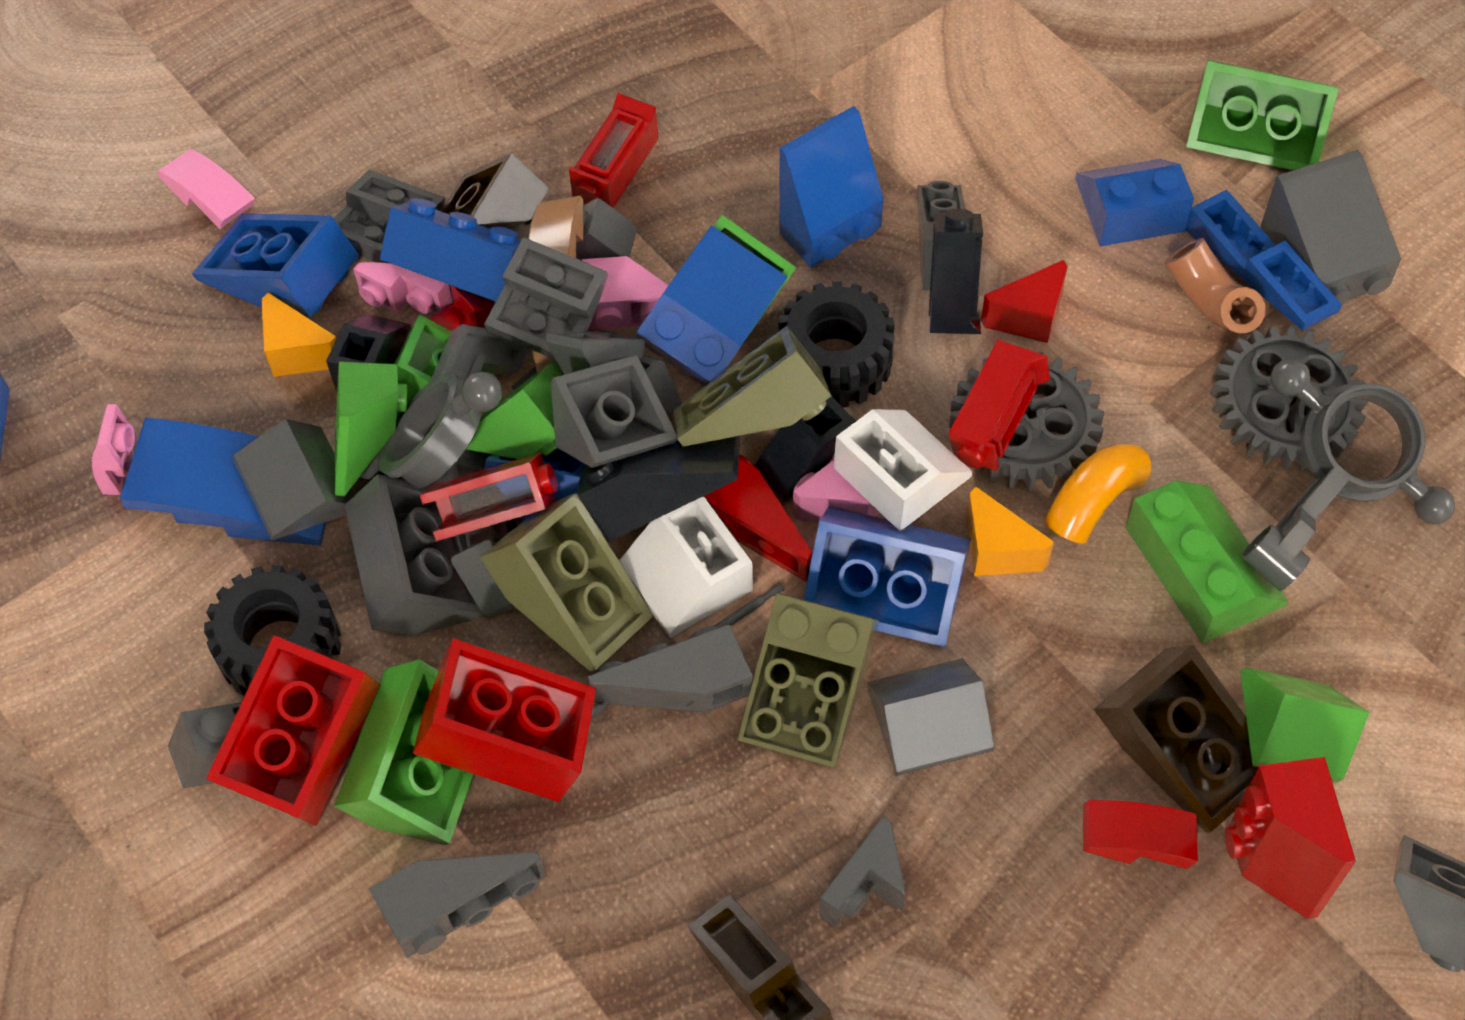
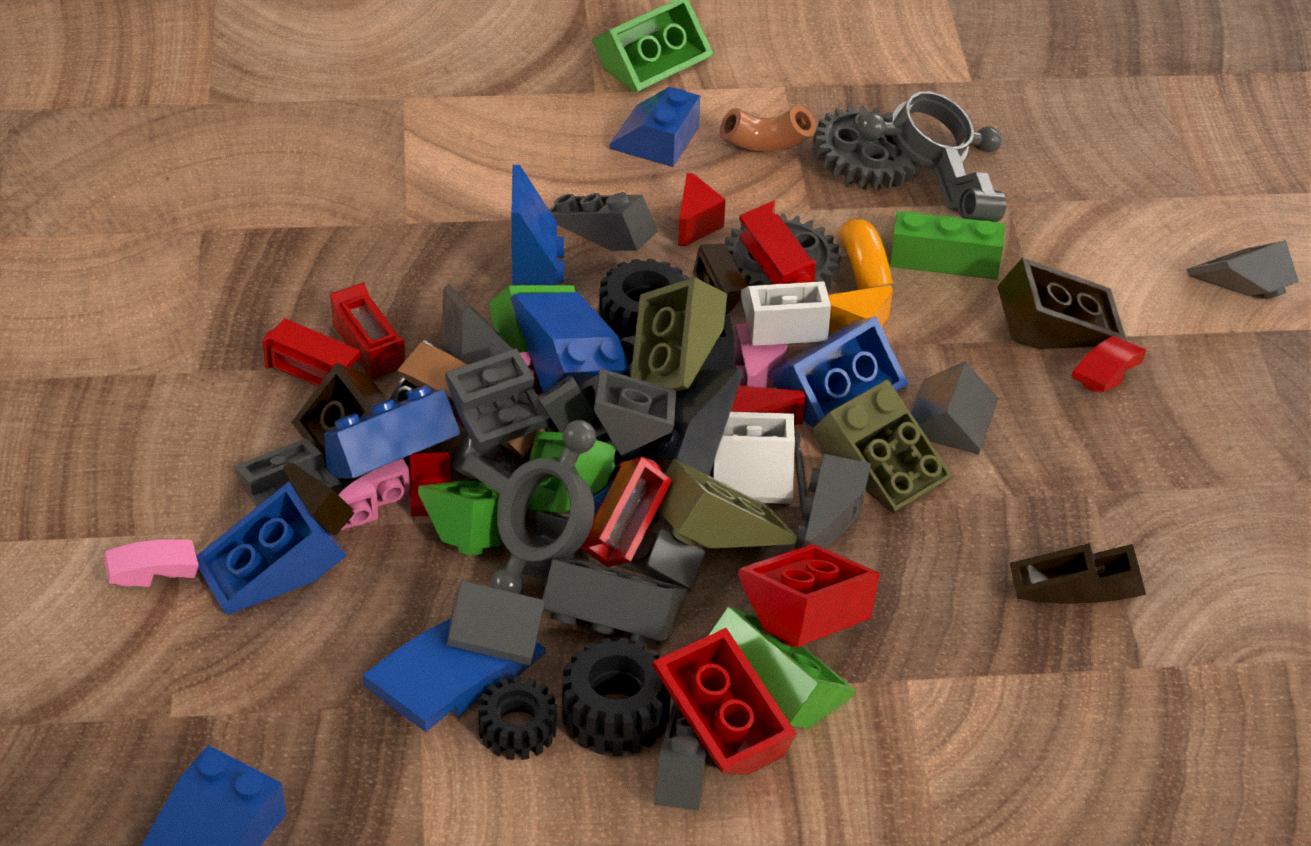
camera: 60 degrees left, 15 degrees down
bright pink slope [92,404,135,495] -> none
light orange slope [262,293,337,377] -> none
black slope [326,314,412,392] -> none
bright green slope [335,362,407,496] -> none
dark grey slope [369,852,546,958] -> none
dark grey slope [819,817,905,928] -> none
black window [928,208,983,334] -> none
blue slope [1185,190,1342,331] -> none
red slope [1225,757,1356,919] -> none
bright green slope [1240,667,1370,782] -> none
dark grey slope [1260,150,1401,305] -> none
none -> red window [262,318,361,387]
none -> dark brown slope [283,462,355,535]
none -> dark grey slope [442,284,513,364]
none -> black tyre [478,677,557,760]
none -> dark brown slope [693,243,748,315]

